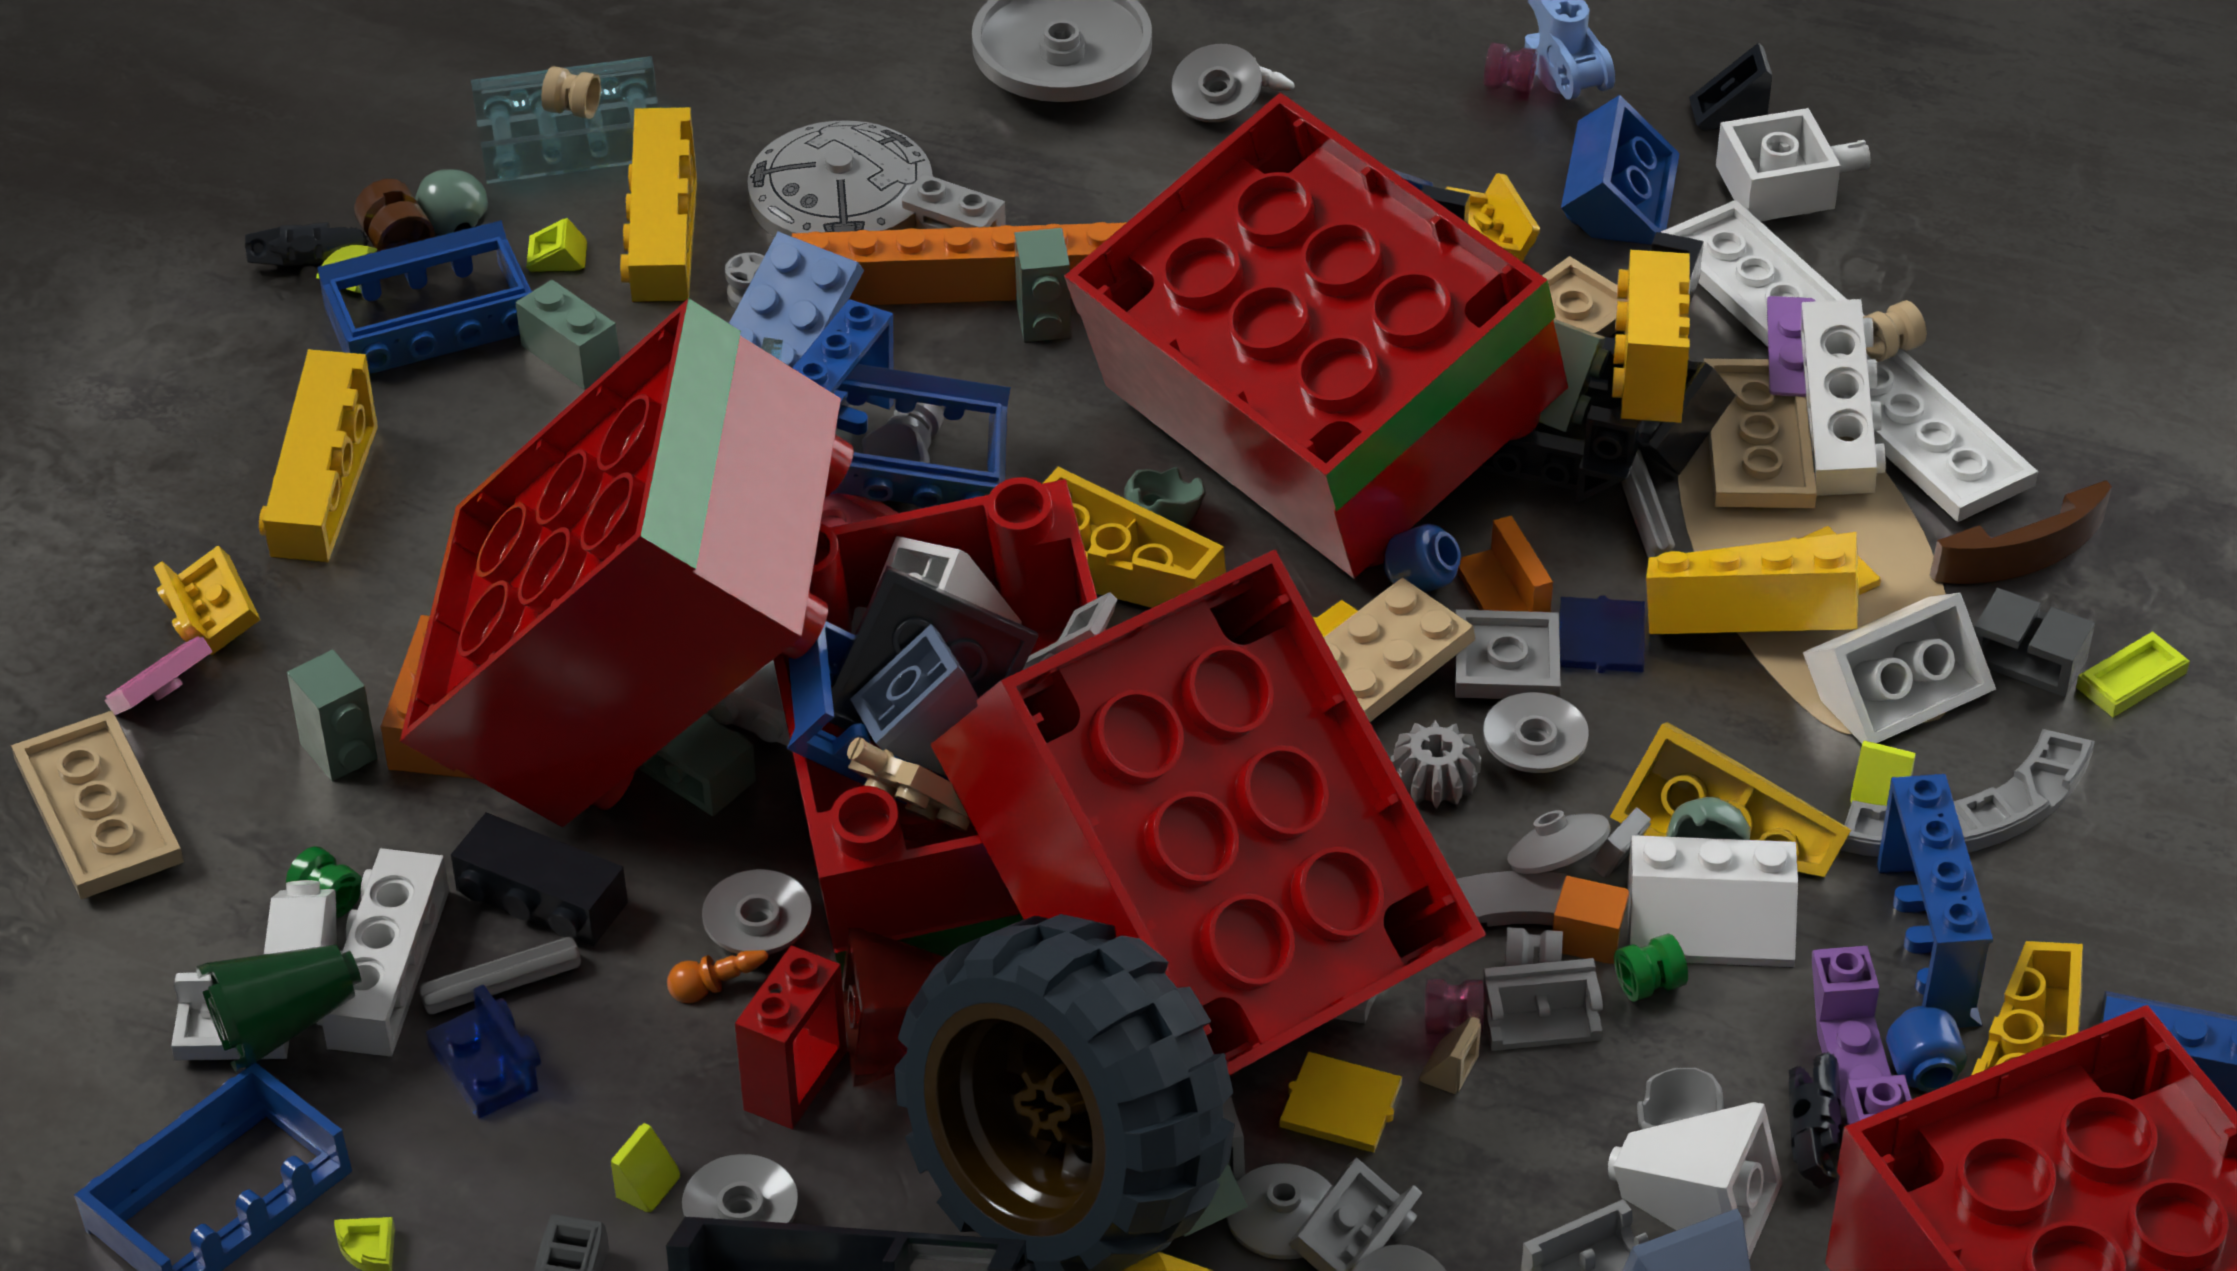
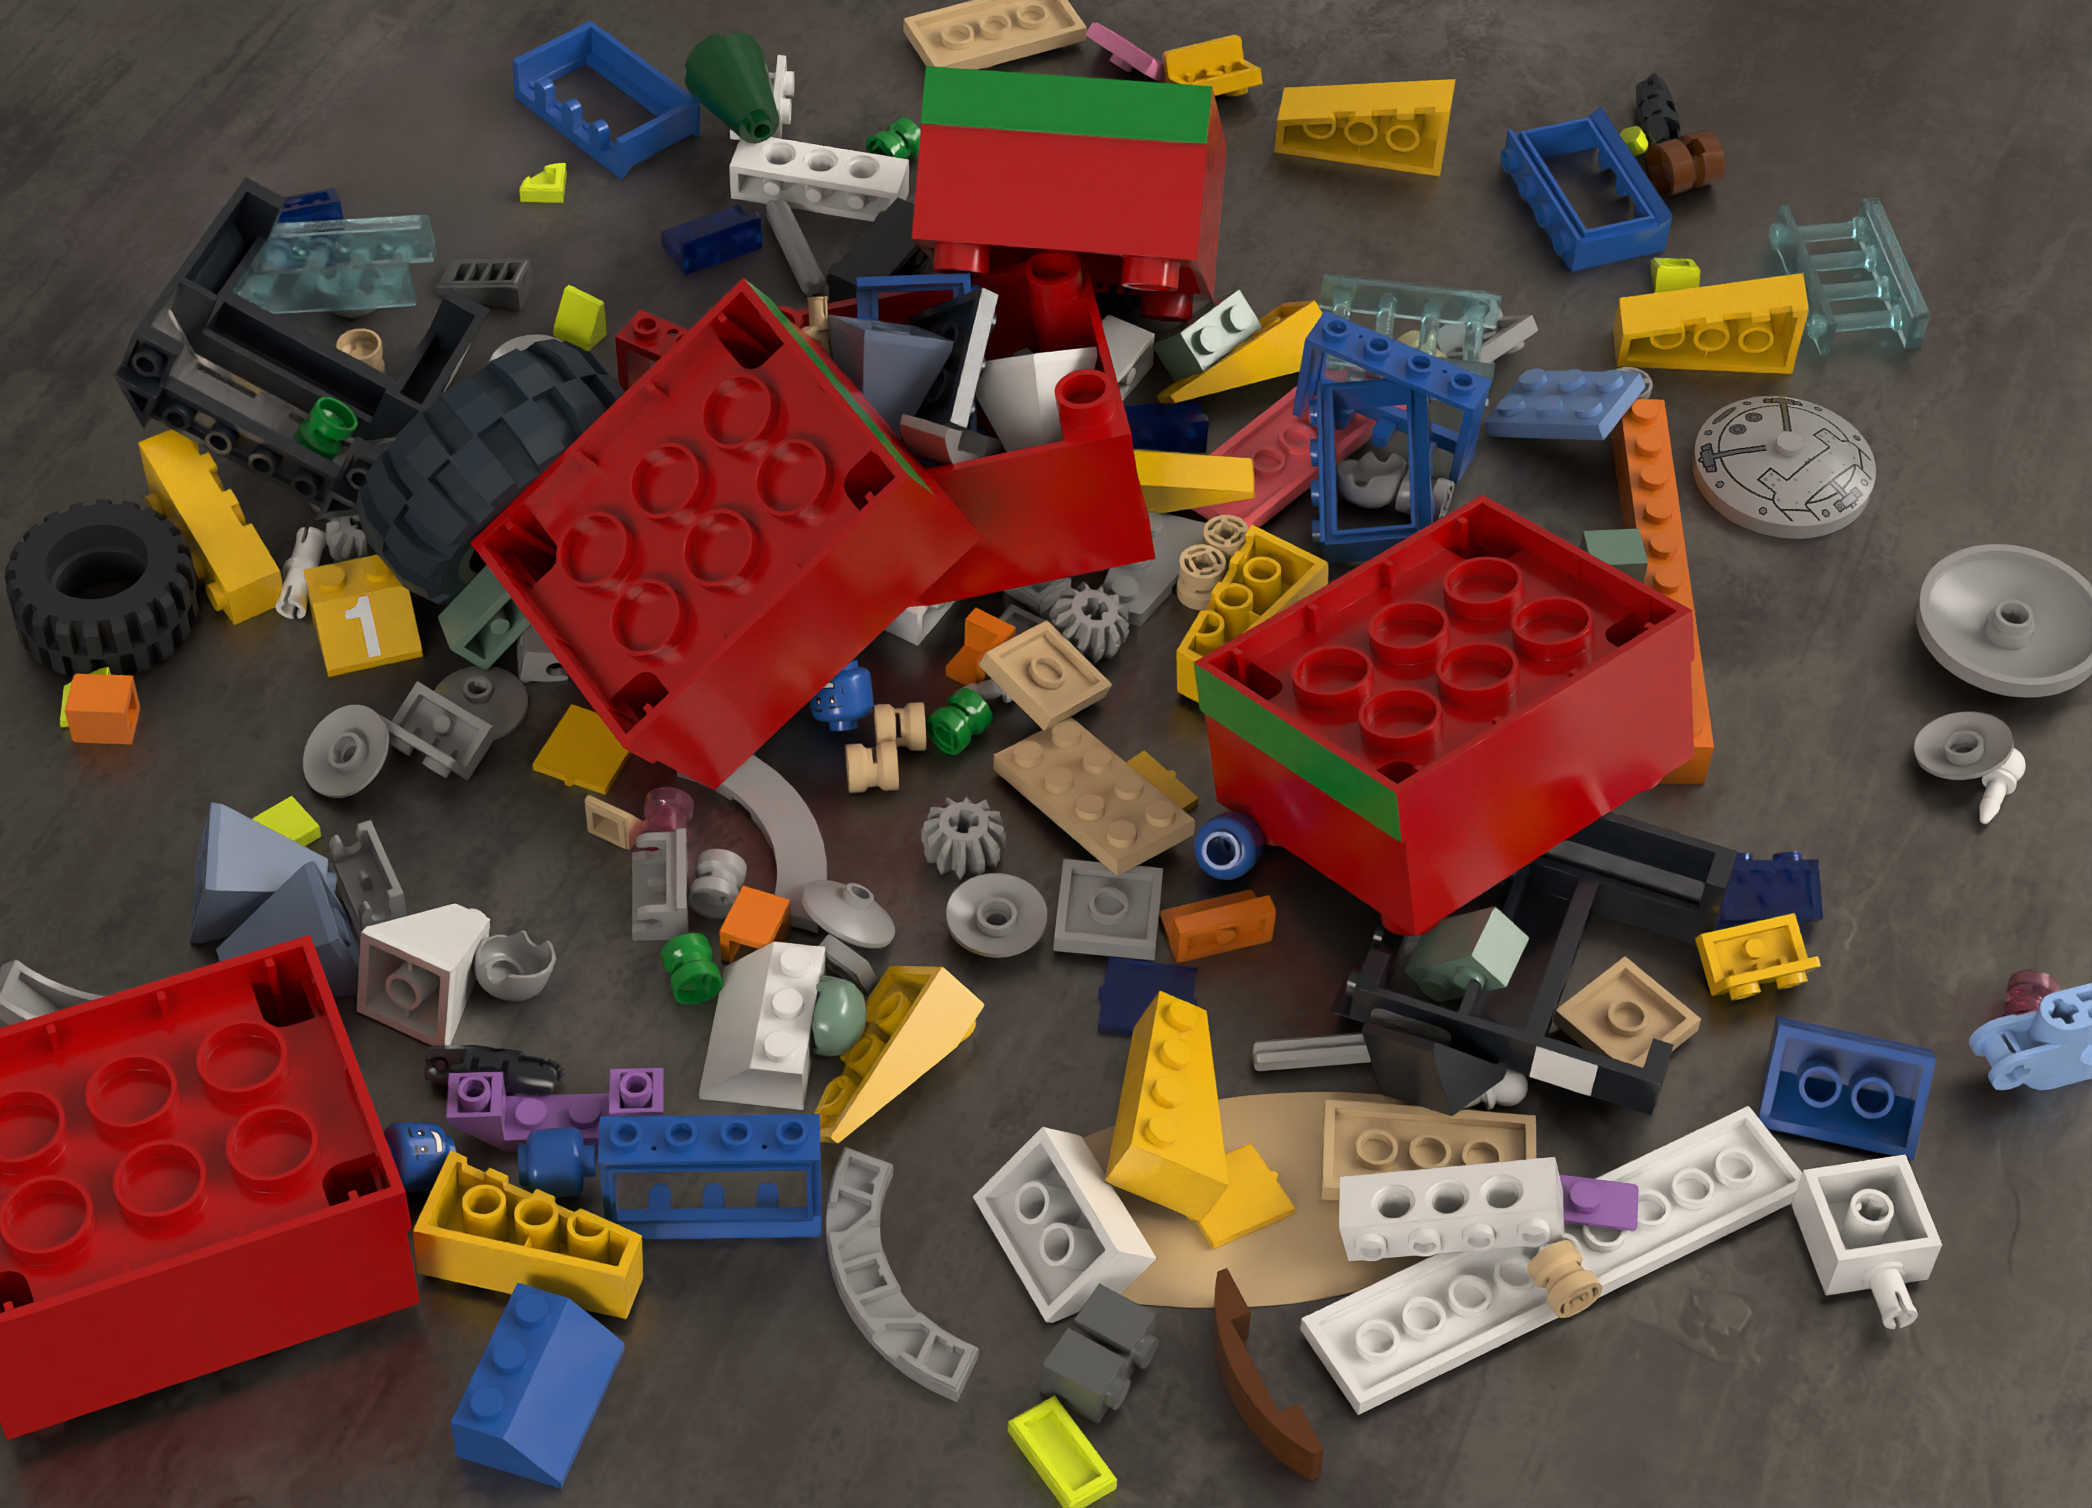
camera: 90 degrees right, 5 degrees up
white slope [264,880,337,954] -> none
sand green hair [415,169,488,235] -> none
sand green brick [516,280,620,390] -> none
tan wheel [541,66,601,119] -> none
light grey bracket [901,174,1006,229] -> none
yellow wedge [1612,250,1690,423] -> none
black slope [1689,43,1772,130] -> none
neon yellow slope [1850,740,1916,806] -> none

